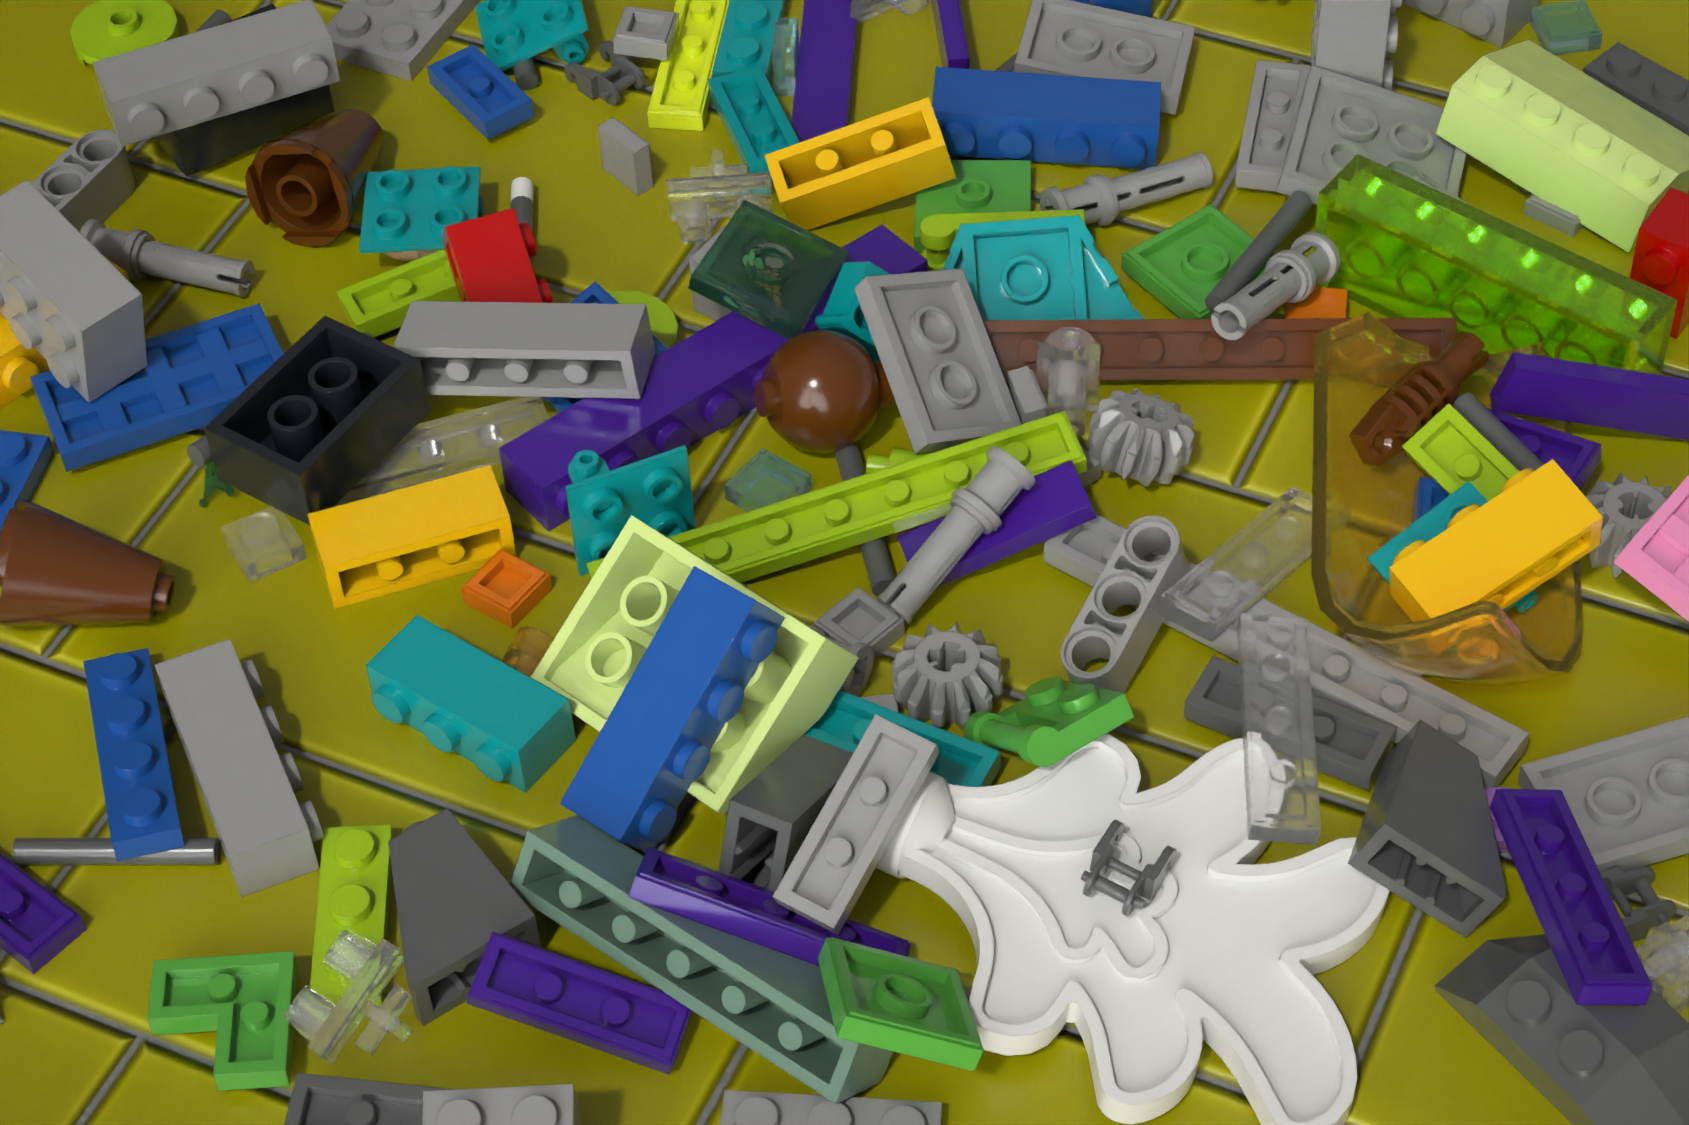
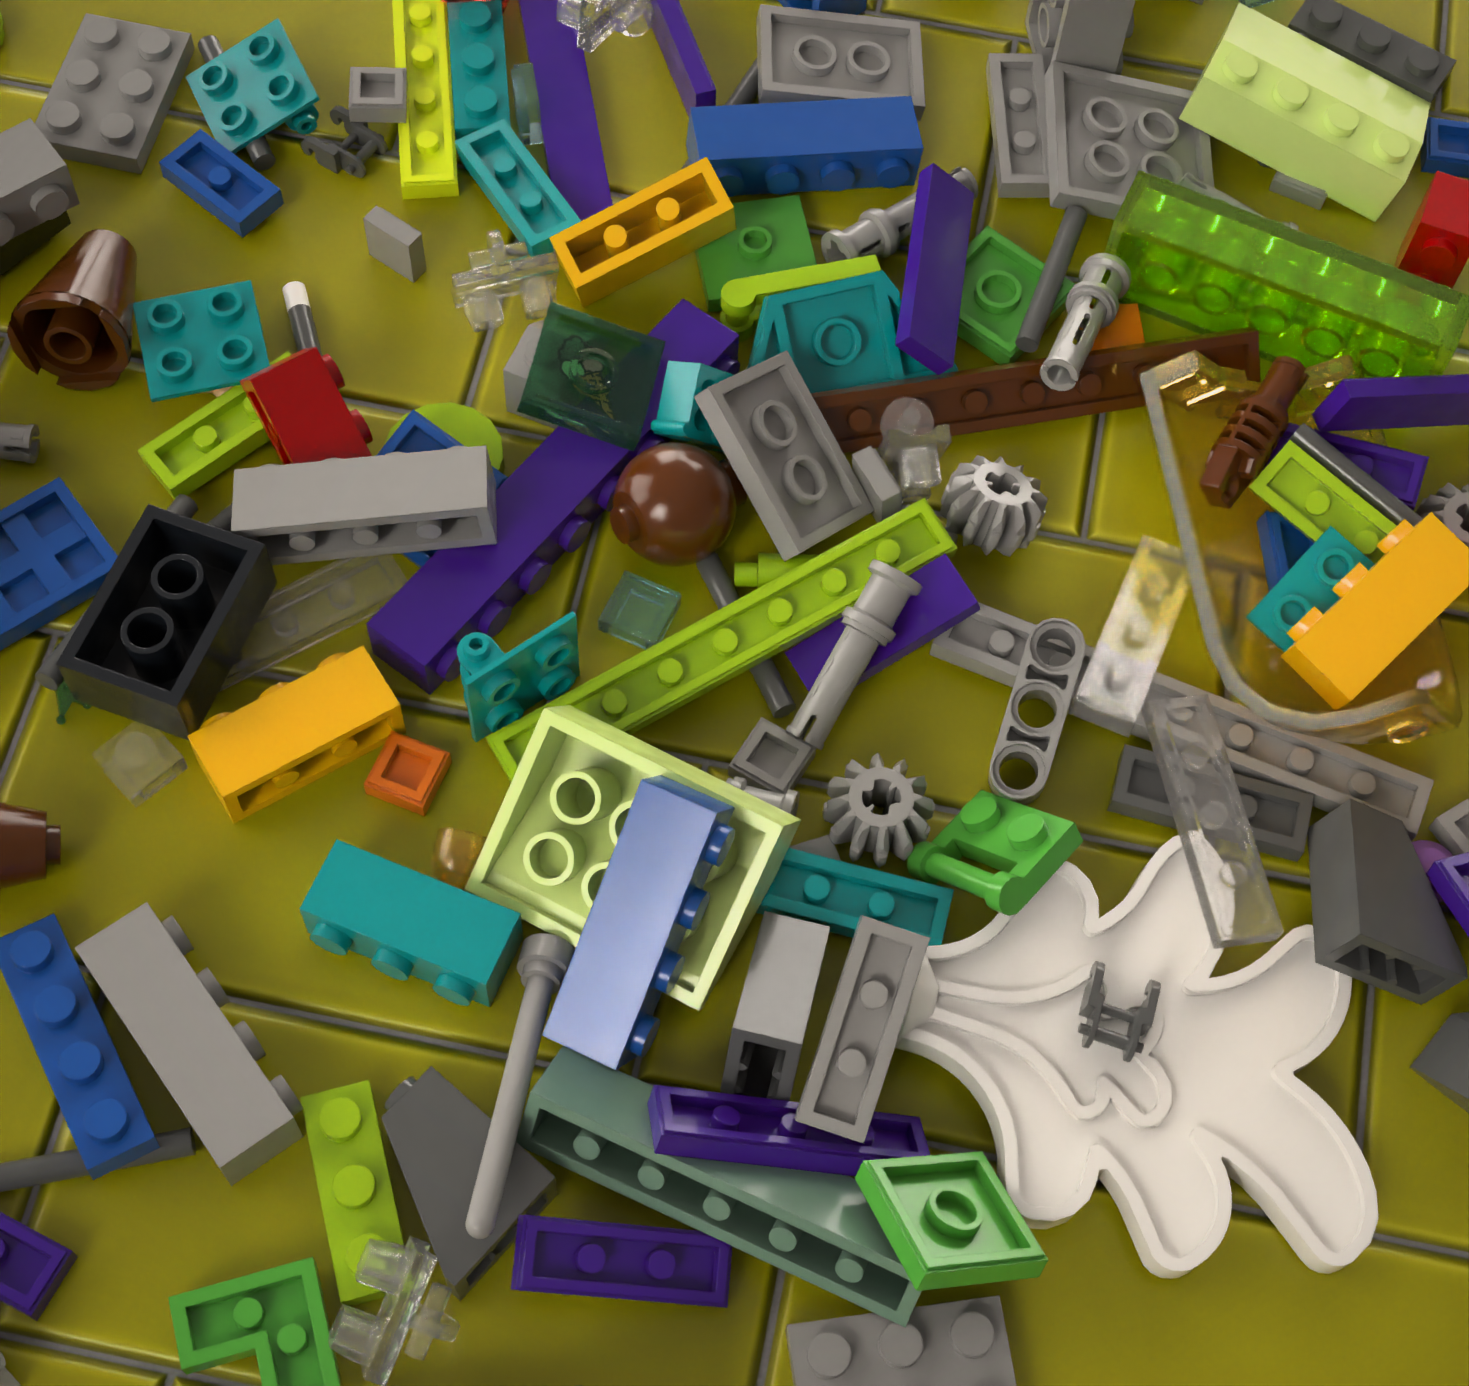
camera: 20 degrees left, 15 degrees up
none -> light grey piece [465,933,575,1239]
none -> dark purple tile [895,163,974,375]

